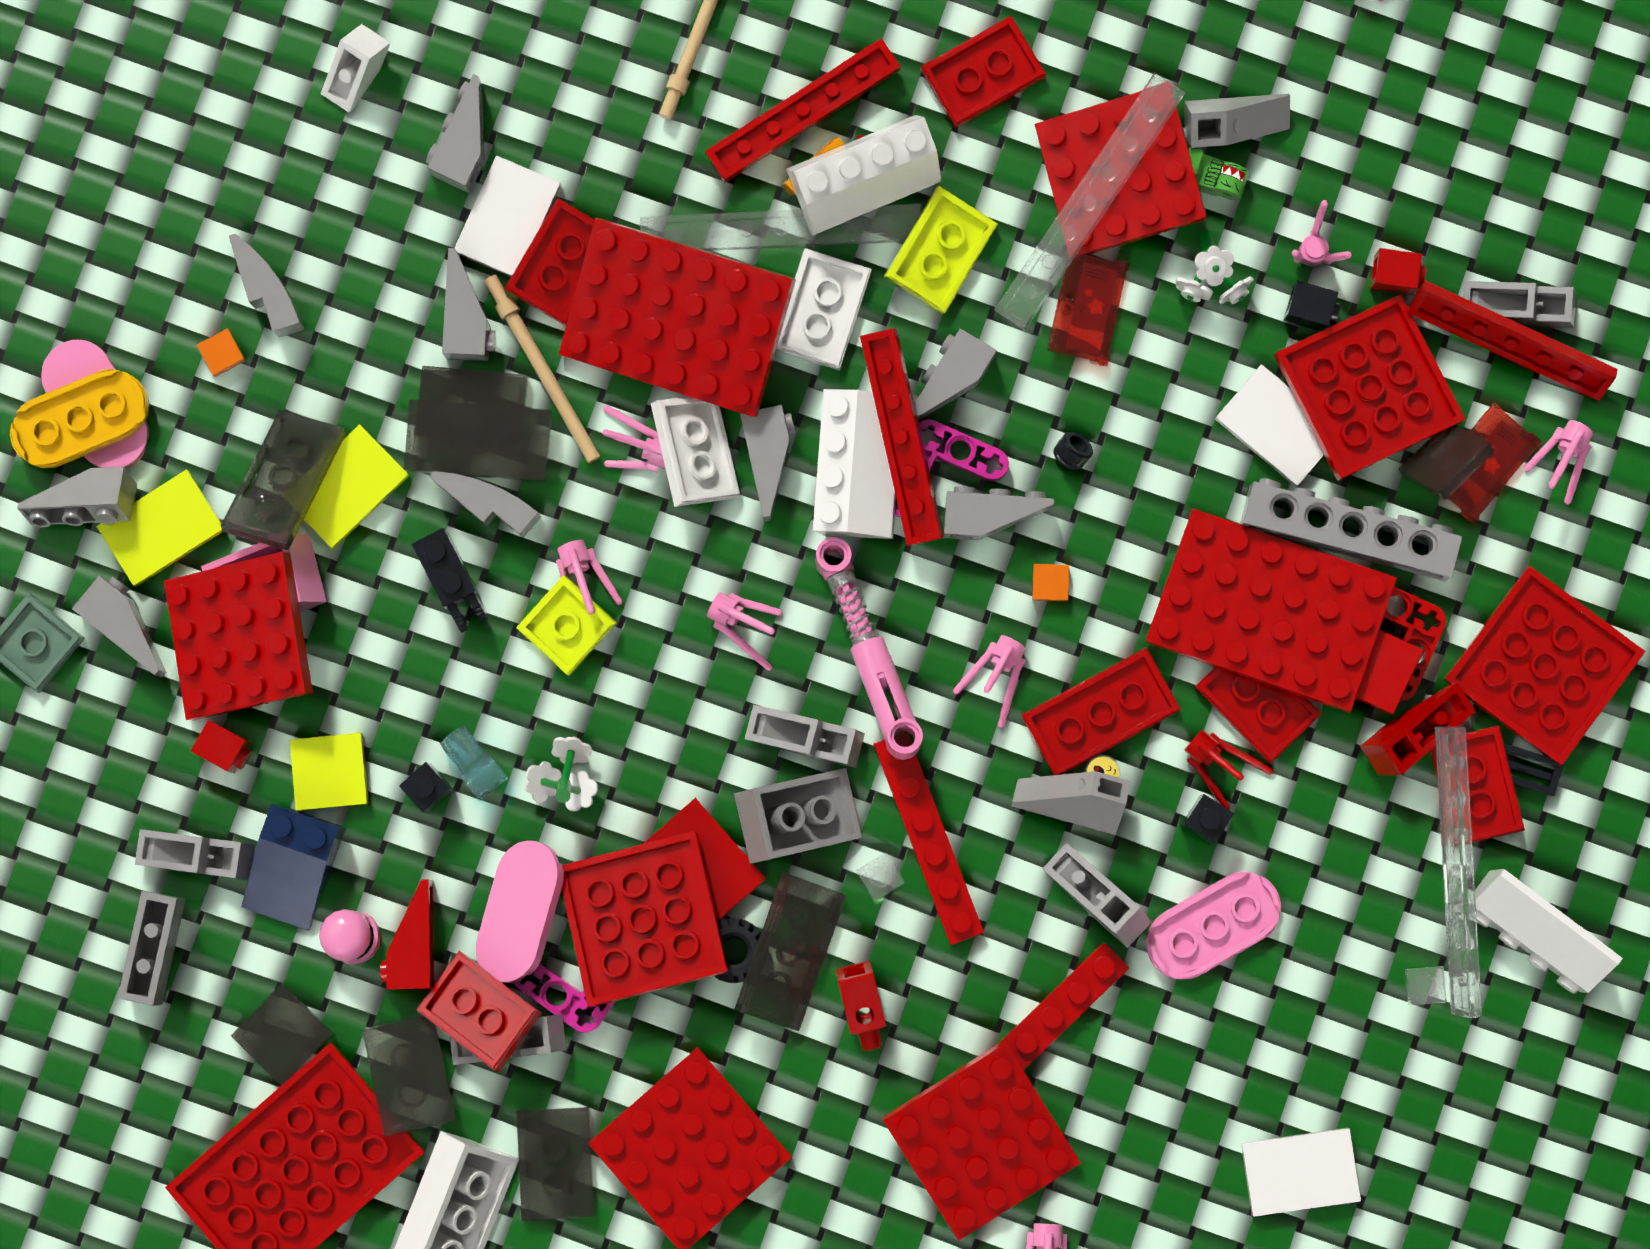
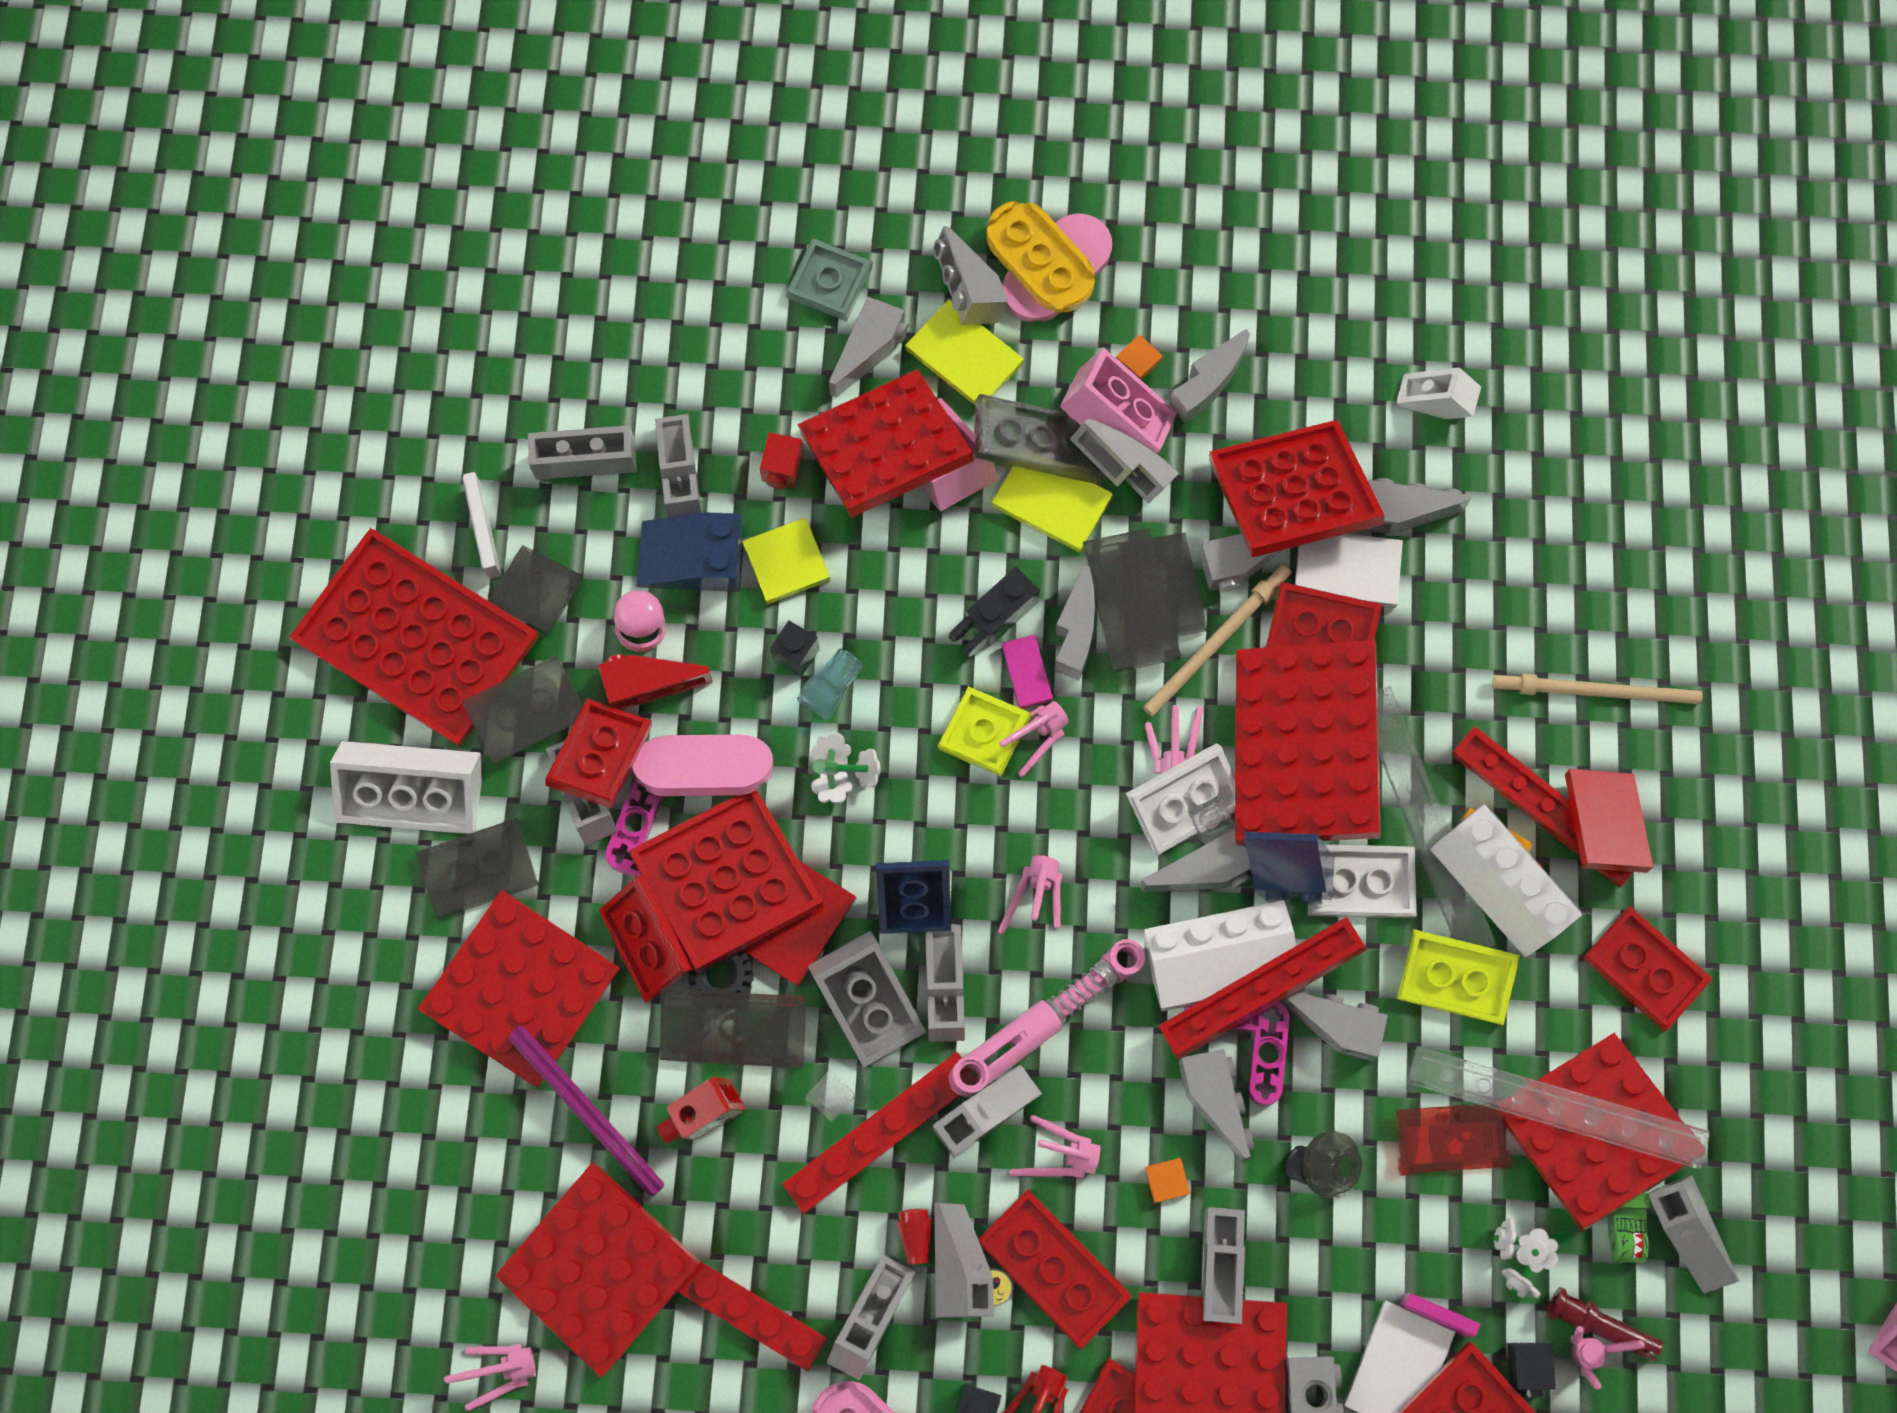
camera: 70 degrees right, 10 degrees down
none -> white tile [462,472,502,579]
none -> magenta axle [508,1026,664,1197]
none -> red tile [599,875,693,1003]
none -> dark blue slope [875,860,951,934]
none -> red cone [896,1208,932,1264]
none -> light grey slope [933,1065,1042,1159]
none -> dark pink tile [1001,635,1053,709]
none -> bright pink slope [1060,347,1177,454]
none -> light grey slope [1070,419,1179,504]
none -> clear plate [1188,795,1235,845]
none -> light grey slope [1203,1207,1245,1324]
none -> red plate [1209,419,1385,558]
none -> dark blue slope [1244,832,1335,905]
none -> clear smoke piece [1303,1130,1363,1198]
none -> dark pink tile [1399,1293,1480,1338]
none -> dark red pin [1547,1287,1663,1362]
none -> tile [1564,769,1653,873]

